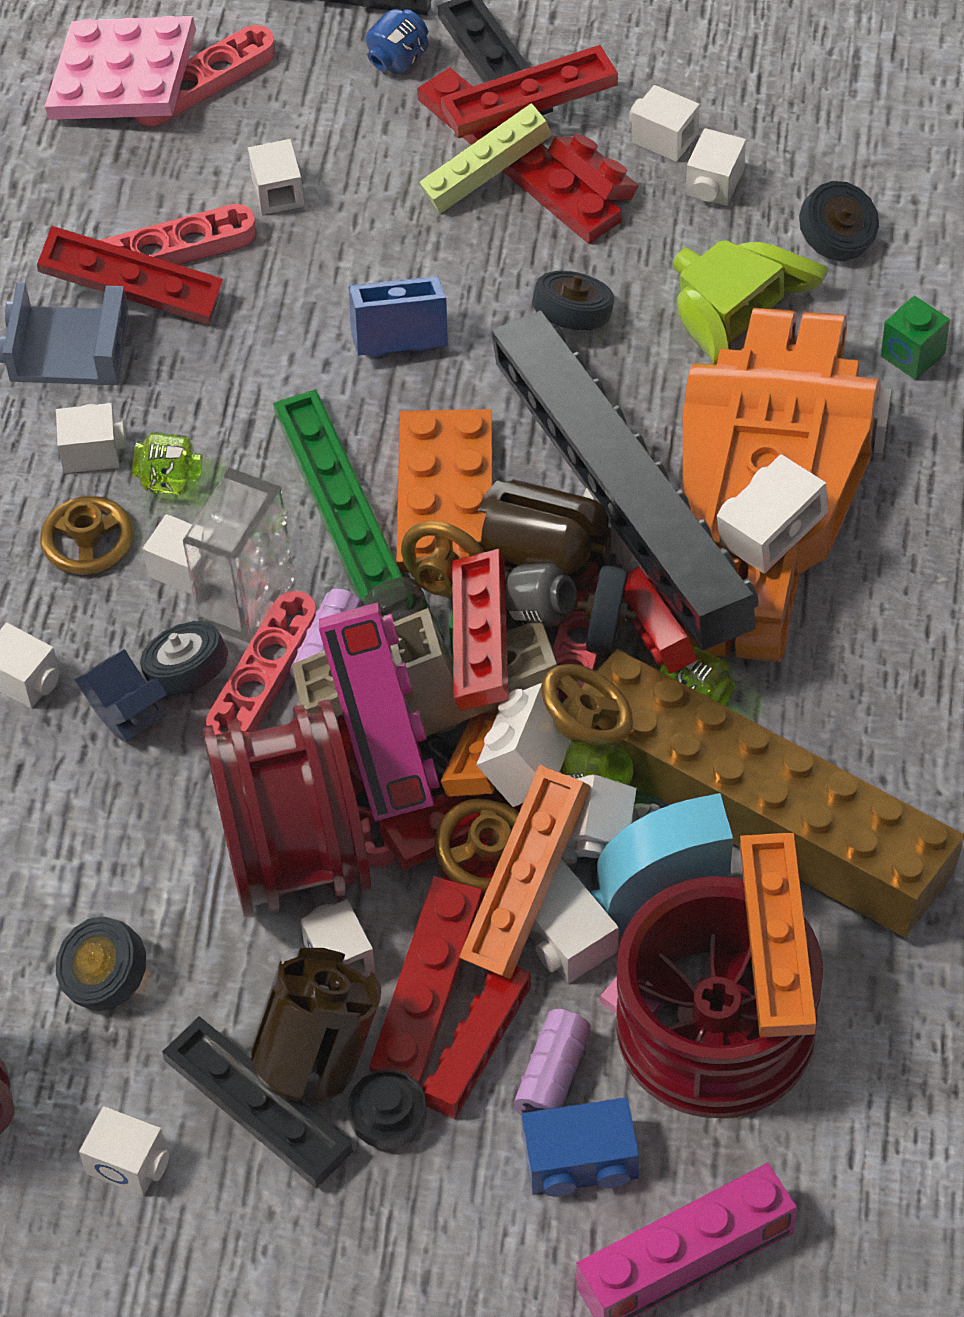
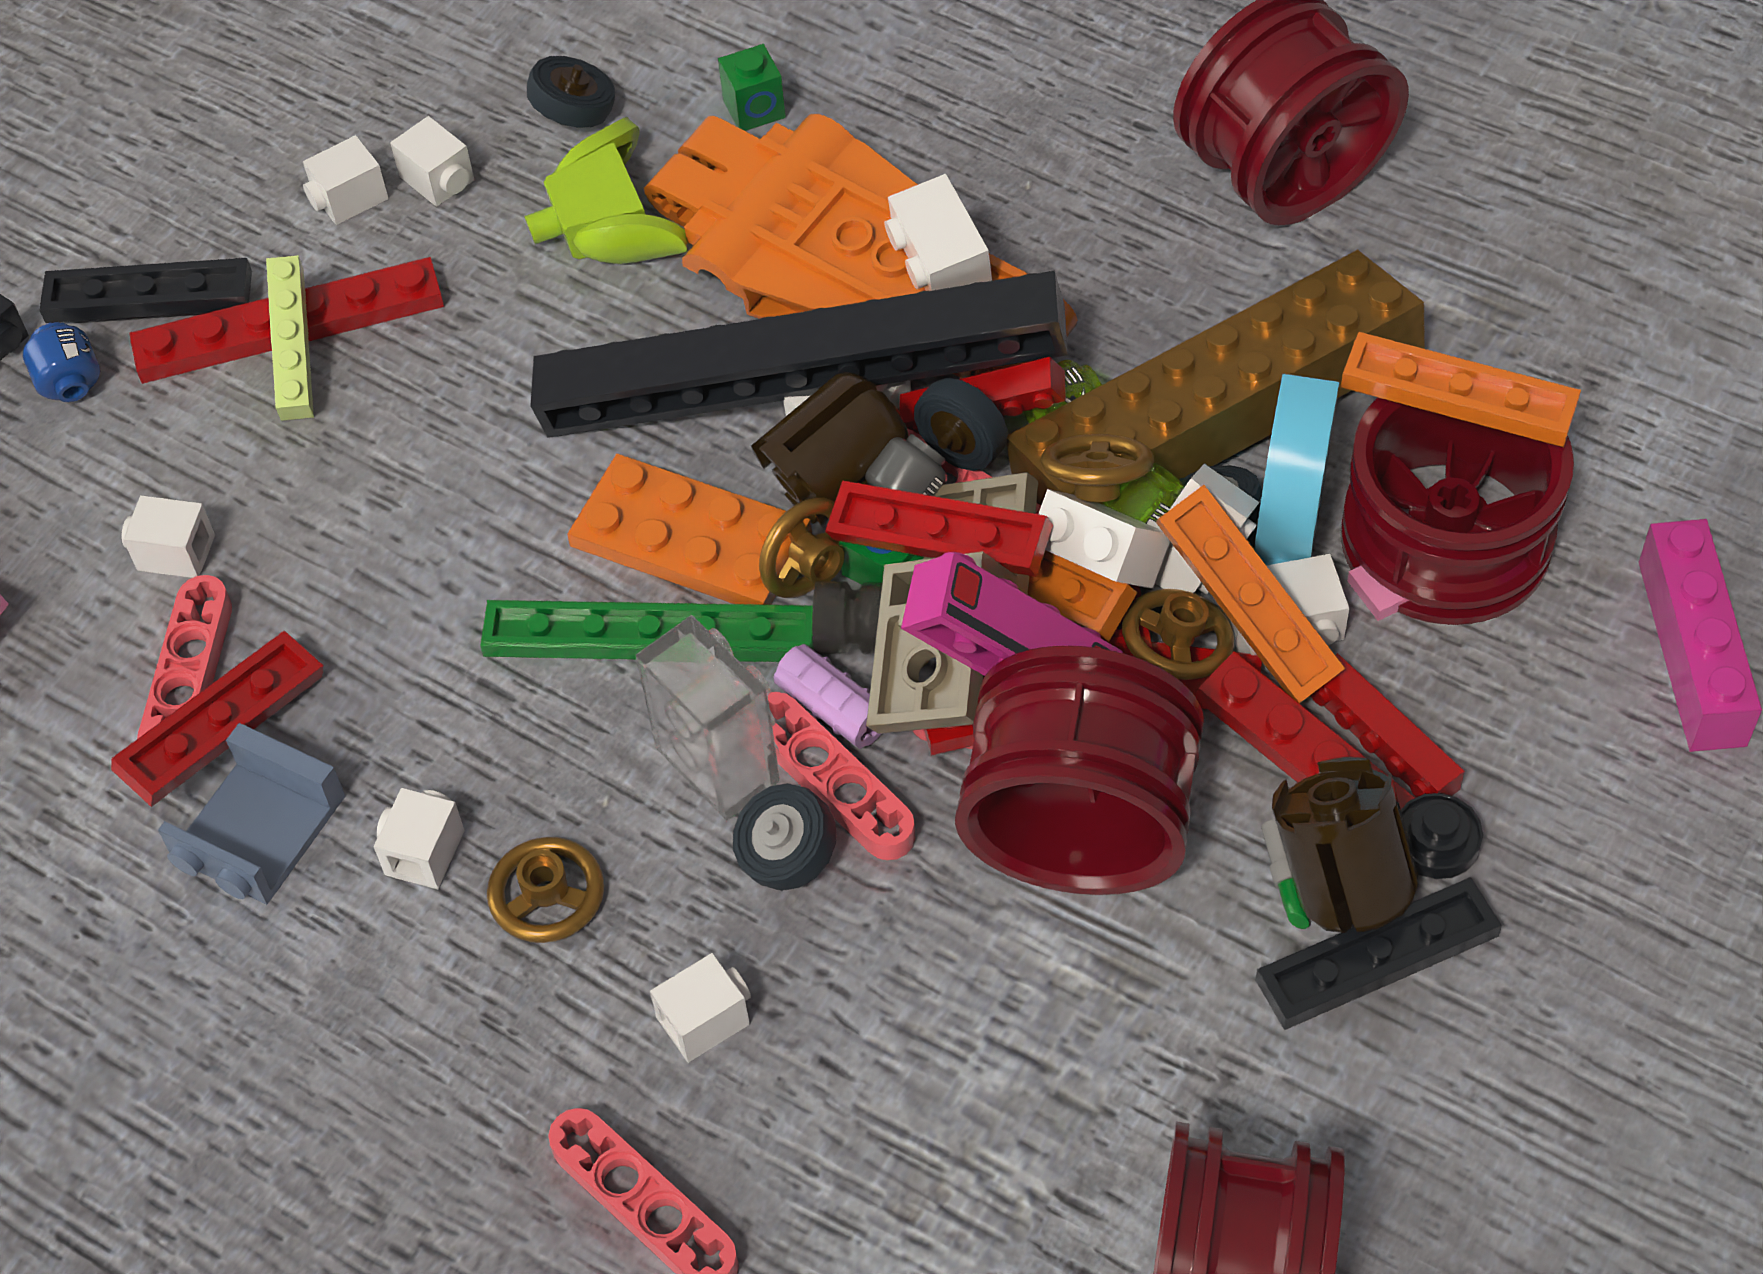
camera: 65 degrees left, 0 degrees up
black wheel [56,916,146,1011] -> none
dark blue brick [74,649,167,742] -> none
white brick [79,1106,169,1197] -> none
clear neon green head [132,432,203,496] -> none
white brick [142,514,222,596] -> none
white brick [300,899,376,977] -> none
blue brick [349,276,448,357] -> none
red plate [441,45,618,138] -> none
lavender axle [513,1009,591,1115] -> none
blue brick [521,1097,639,1197] -> none
black wheel [532,271,614,330] -> none
red plate [547,134,639,200] -> none

